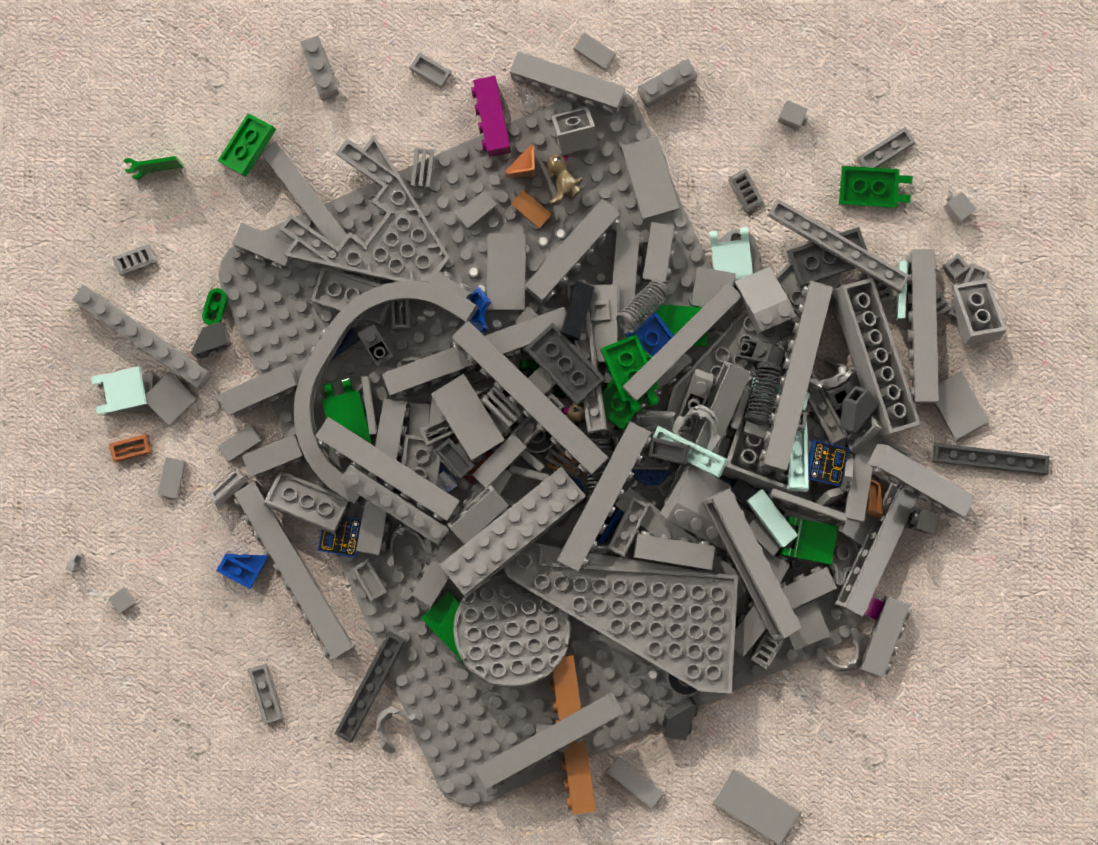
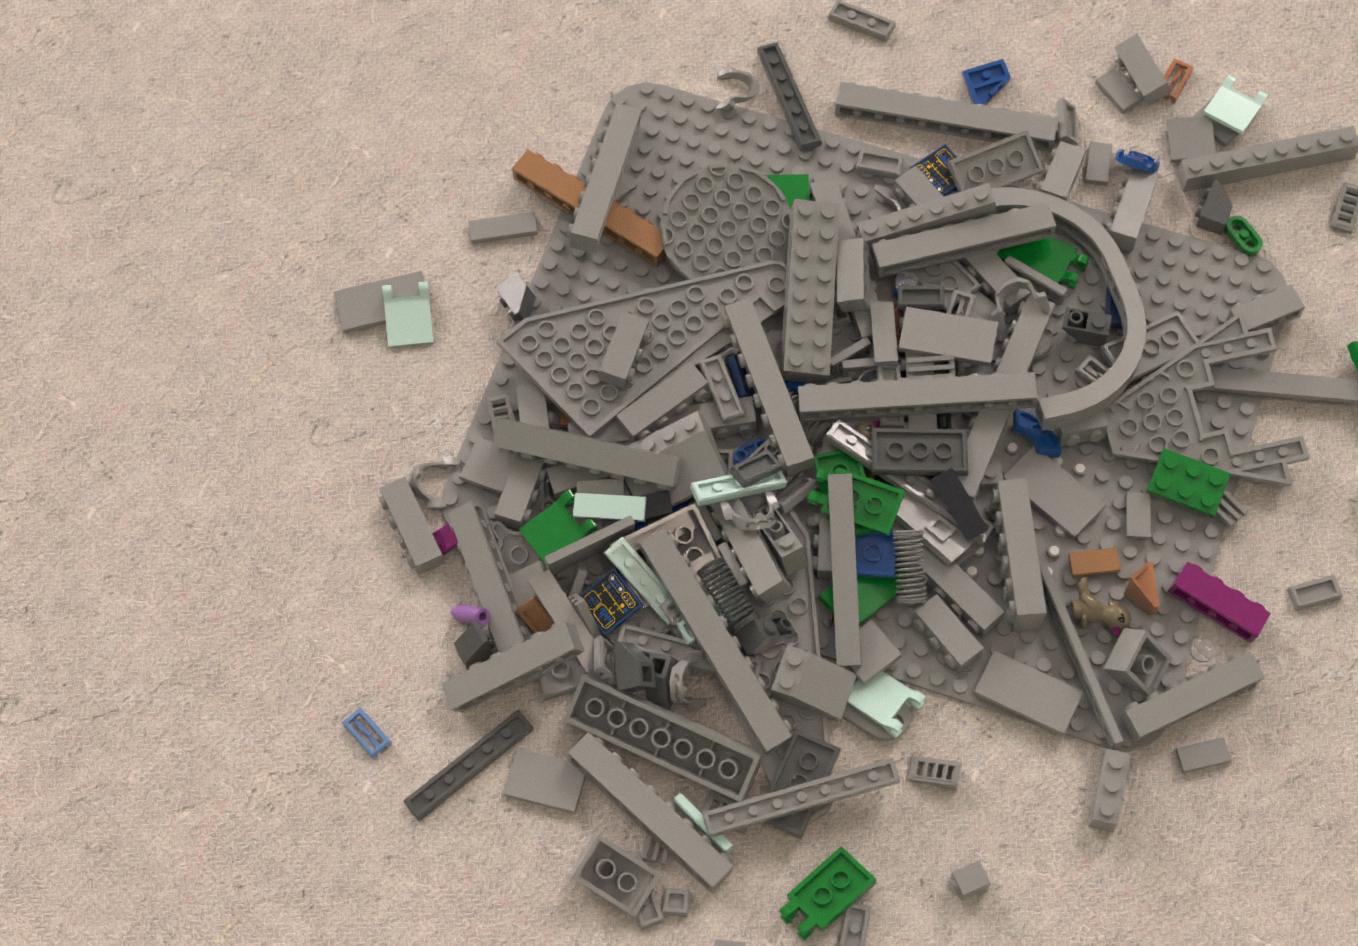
camera: 135 degrees right, 20 degrees down
none -> medium blue tile [342,707,392,759]
none -> light aqua flag [382,281,434,347]
none -> medium lavender cylinder [451,604,490,626]
none -> light grey brick [599,311,652,389]
none -> light grey helmet [991,277,1050,330]
none -> light grey tile [1040,566,1123,750]
none -> light grey brick [1114,33,1172,105]
none -> blue tile [1115,149,1160,172]
none -> green plate [1146,448,1231,518]

